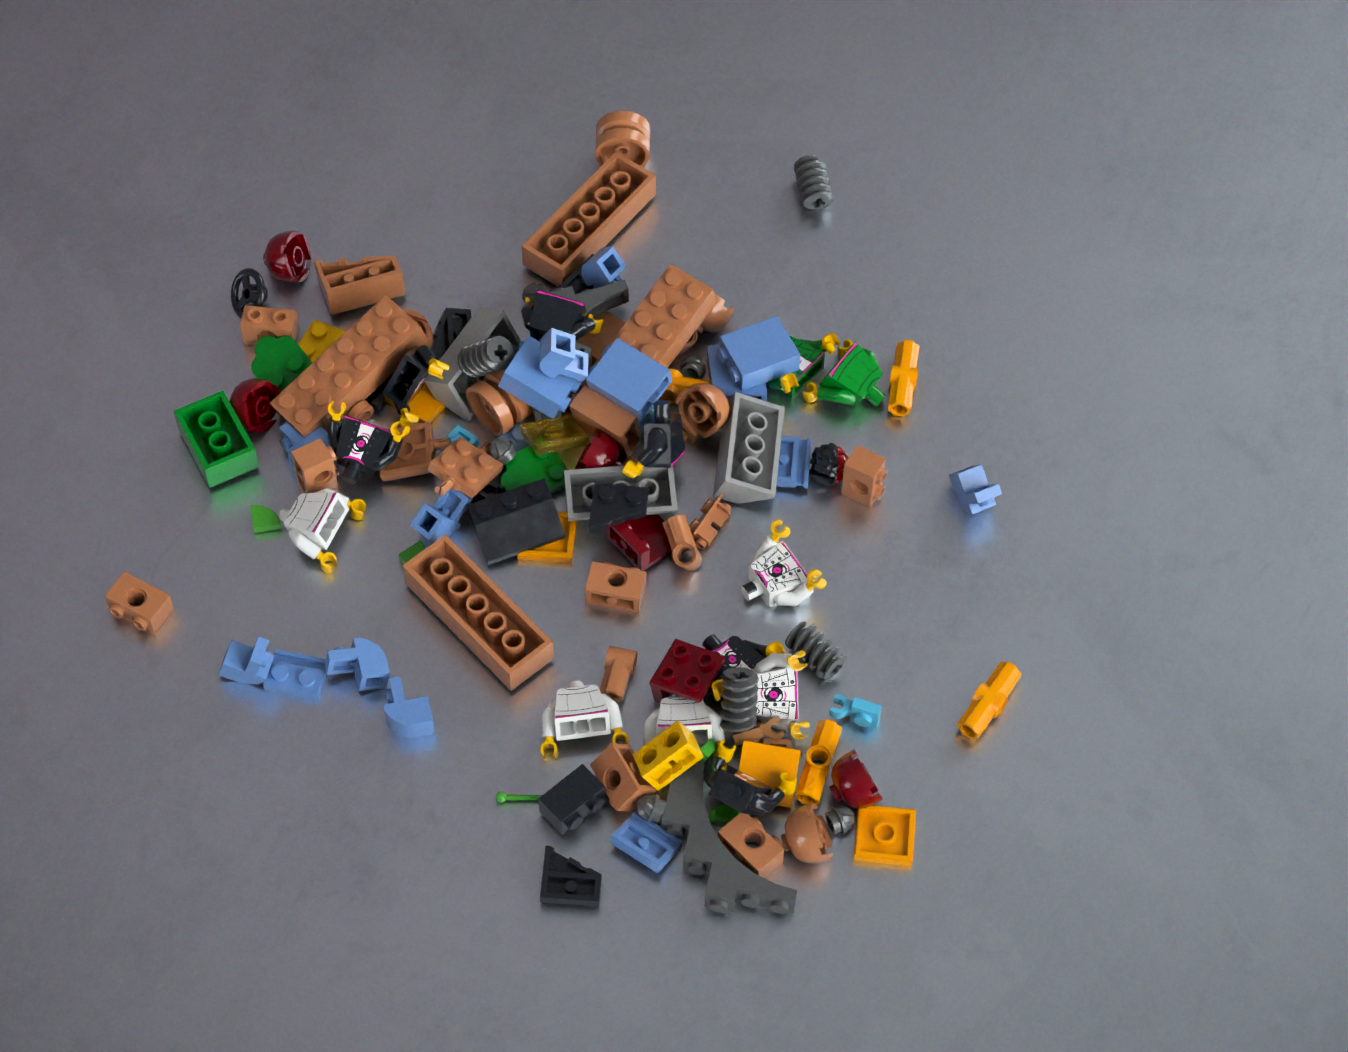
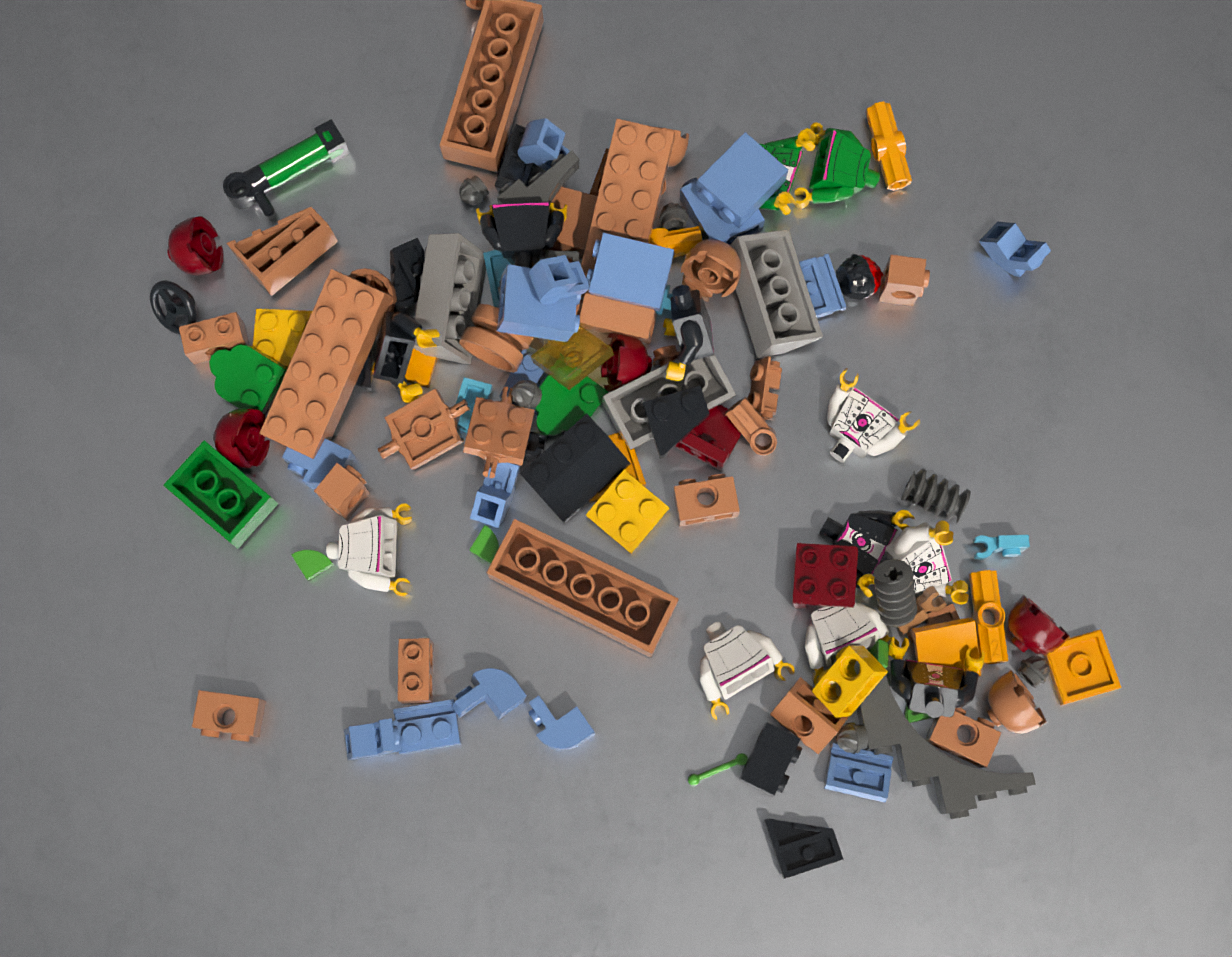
camera: 20 degrees left, 20 degrees up
black torso [328,400,410,484] -> none
nougat tile [348,400,373,422] -> none
dark grey piece [458,336,514,378] -> none
nougat piece [600,646,638,703] -> none
light orange piece [957,662,1022,739] -> none
none -> piece [223,119,350,217]
none -> nougat brick [398,638,434,704]
none -> yellow plate [585,470,670,554]

